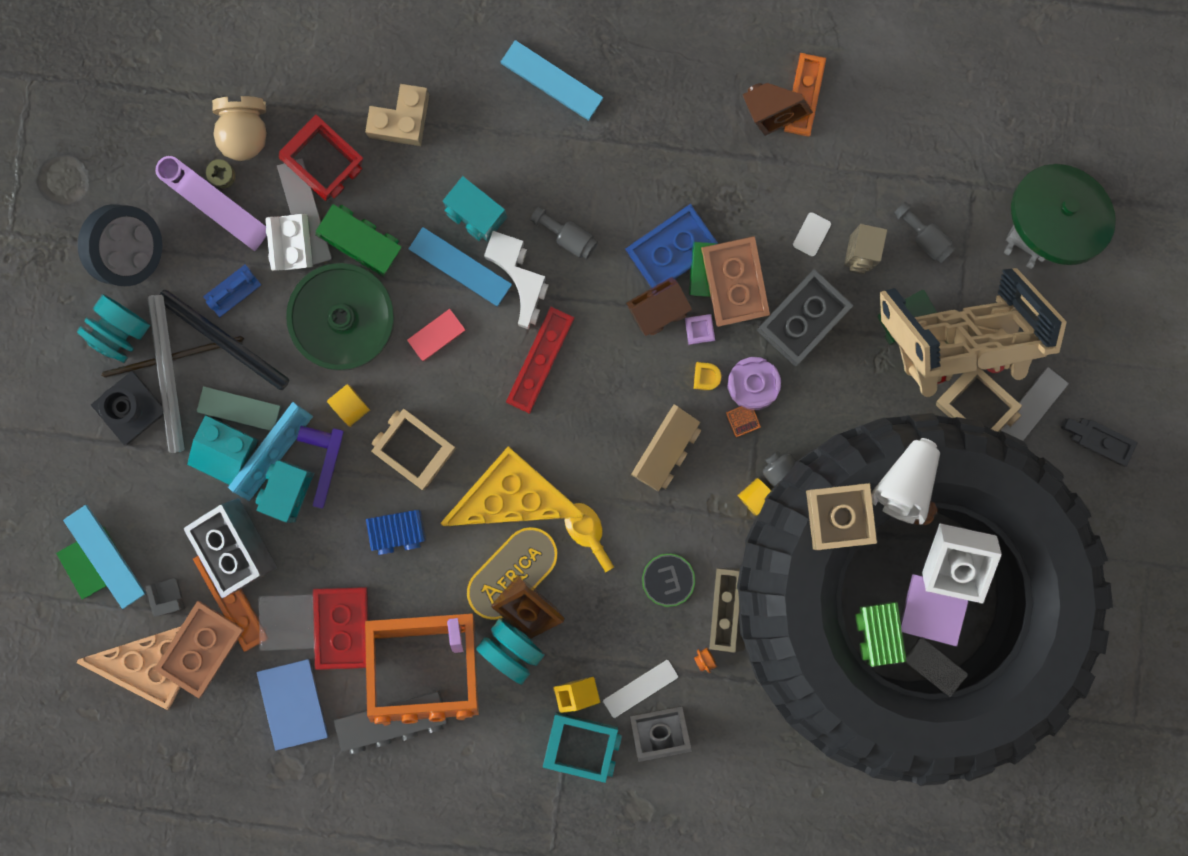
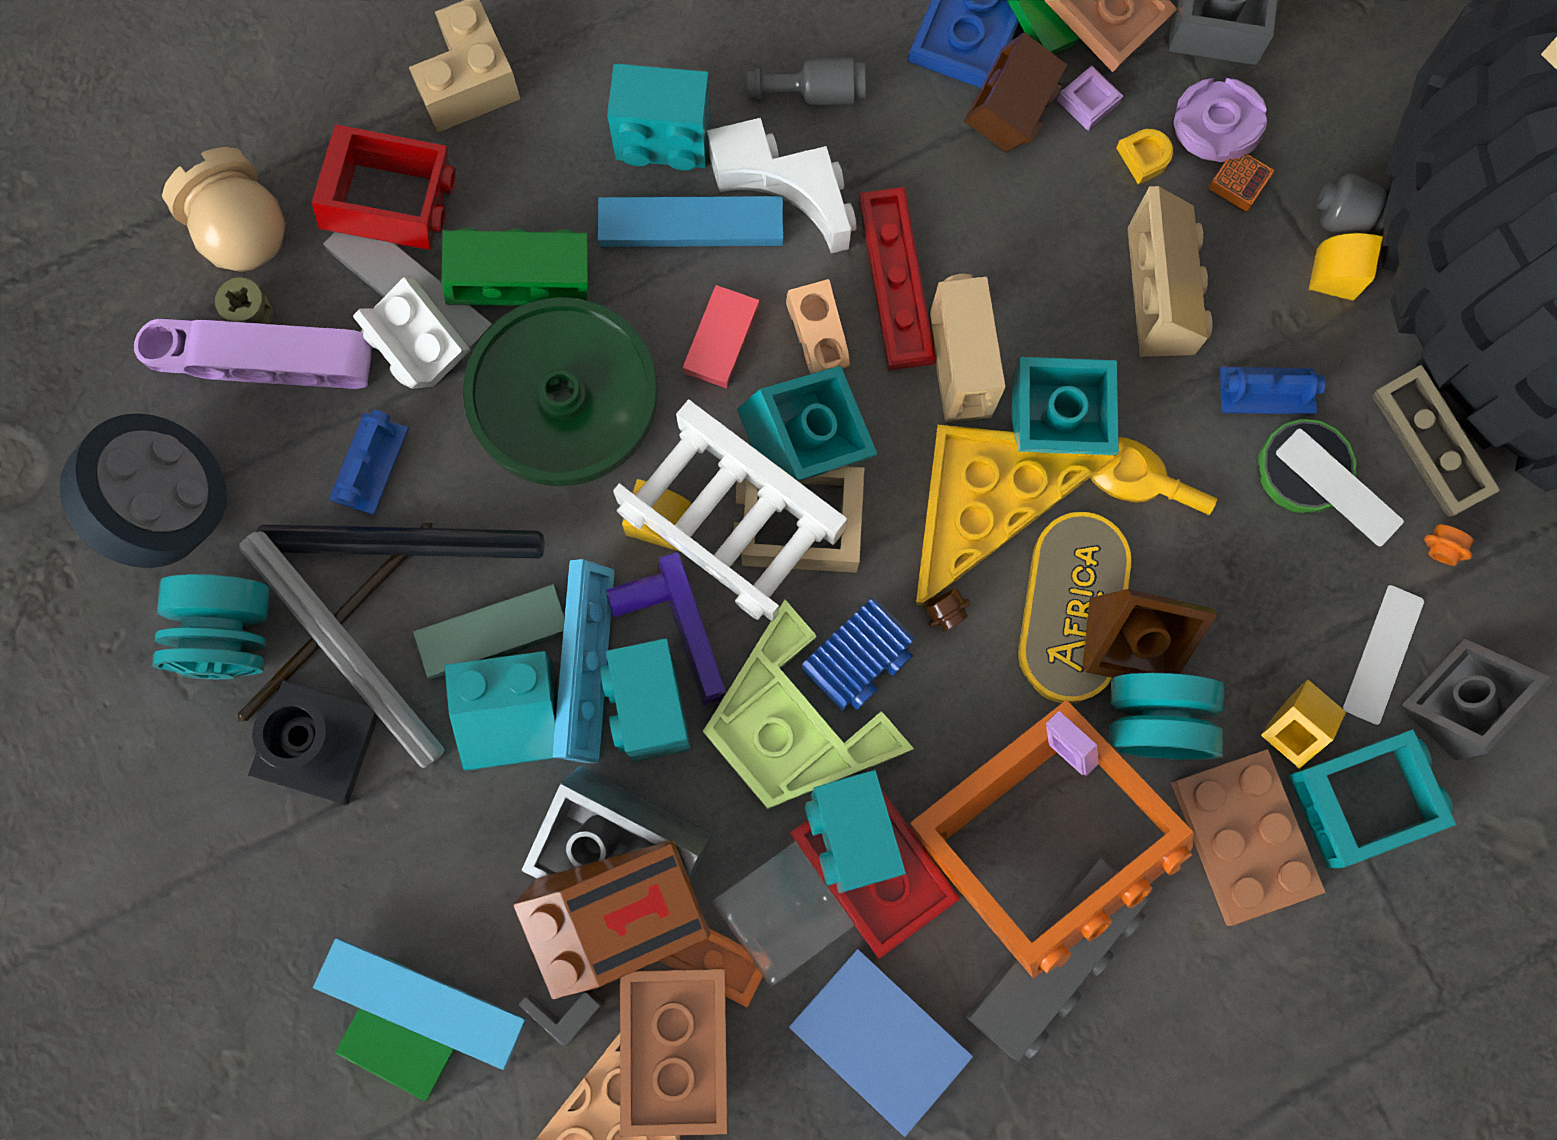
camera: 40 degrees left, 10 degrees down
none -> dark orange slope [513,840,711,999]
none -> white fence [613,399,847,622]
none -> yellowish green wing [703,600,914,809]
none -> teal slope [737,366,877,482]
none -> light nougat leg [786,279,850,374]
none -> teal brick [805,770,906,893]
none -> reddish brown plate [924,588,970,631]
none -> tan window [929,274,1005,423]
none -> teal slope [1011,357,1119,455]
none -> nougat plate [1171,749,1326,926]
none -> blue hinge [1219,367,1325,414]
none -> white sticker [1276,429,1404,547]

